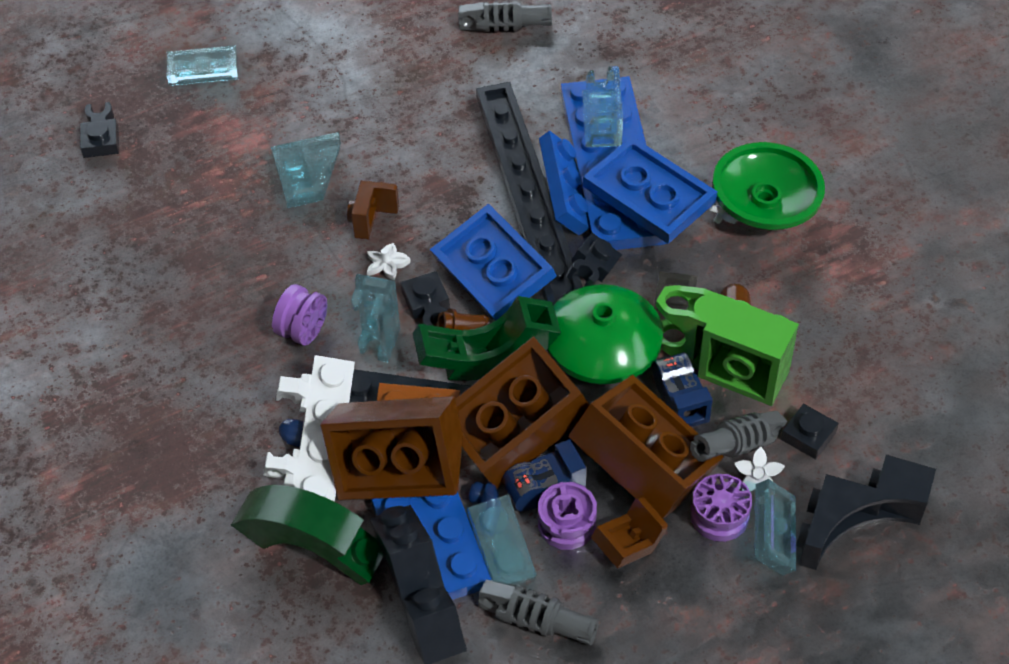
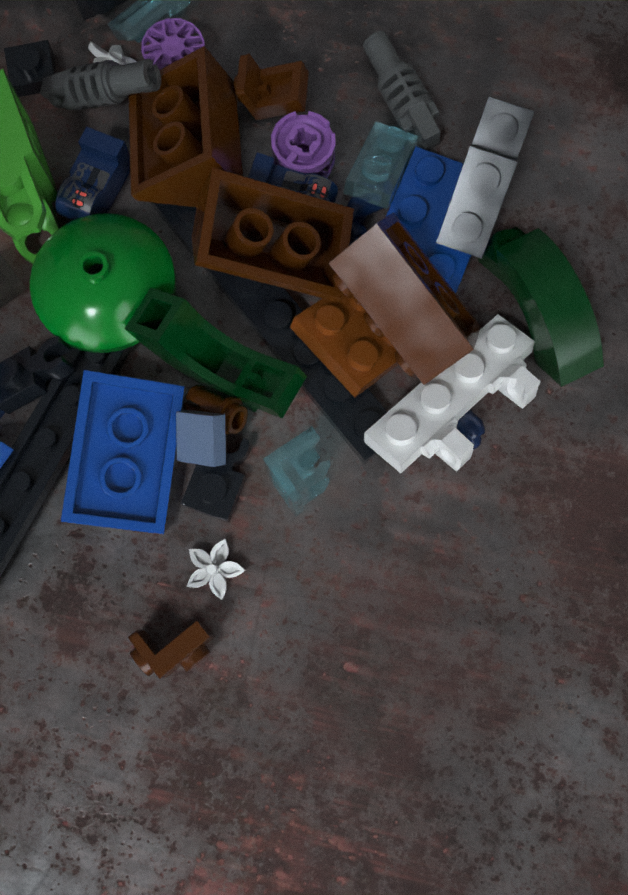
camera: 140 degrees left, 25 degrees up
clear light blue wing [271,132,341,208] -> none
medium lavender wheel [272,284,327,346] -> none
none -> sand blue tile [176,410,226,467]

